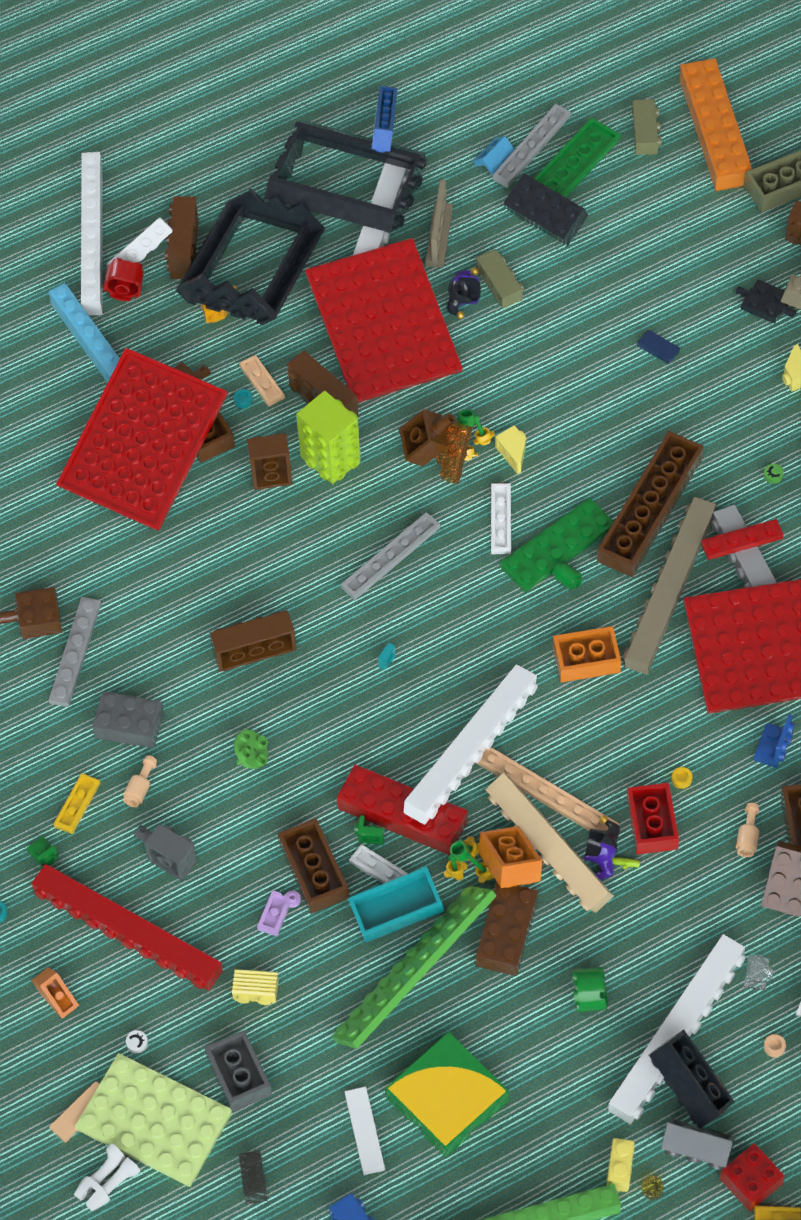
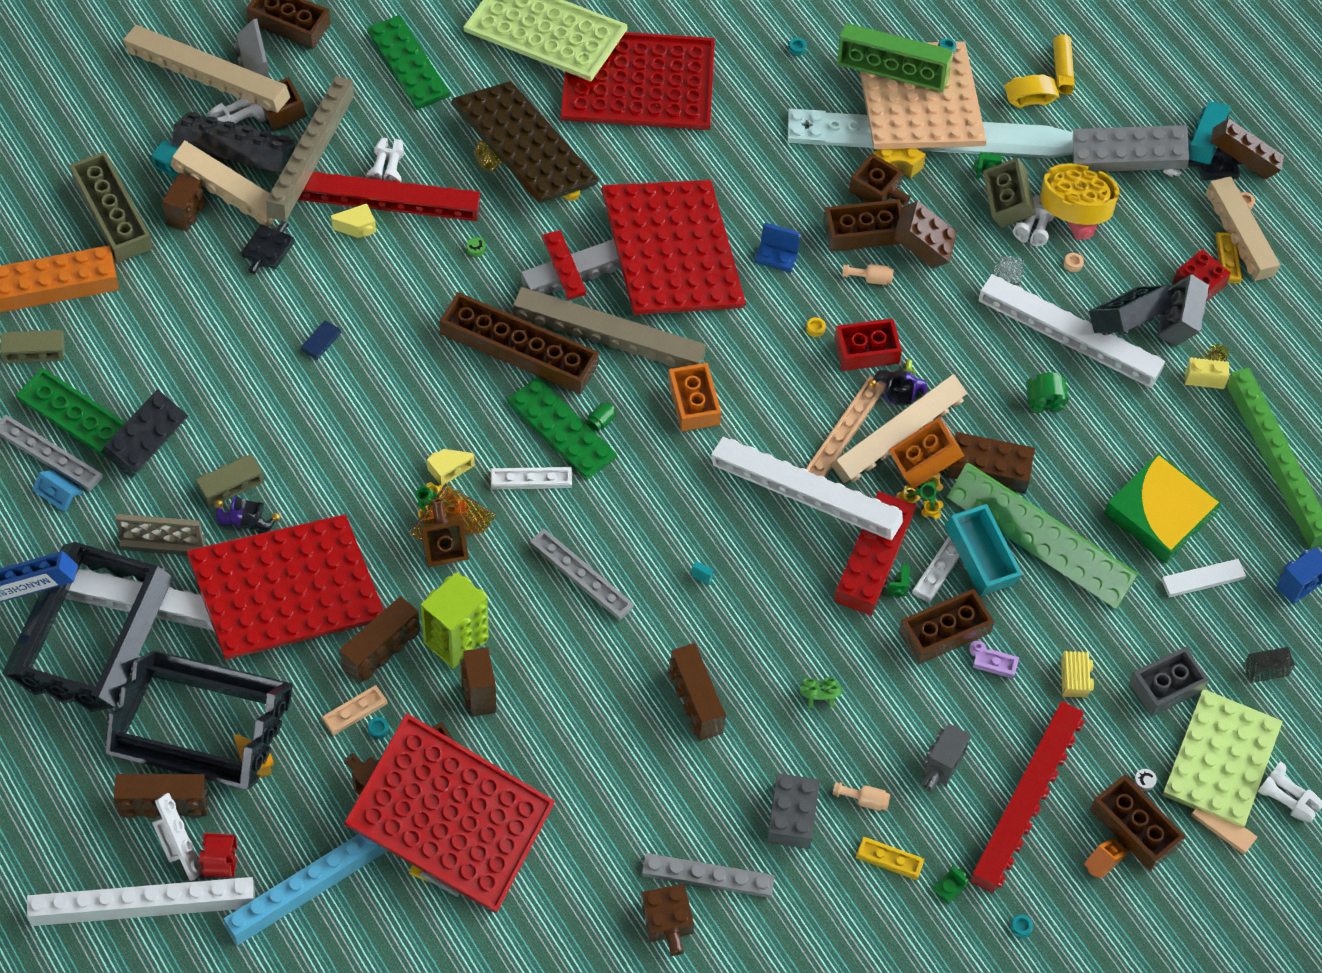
camera: 100 degrees left, 0 degrees up
none -> reddish brown brick [1090,774,1186,872]

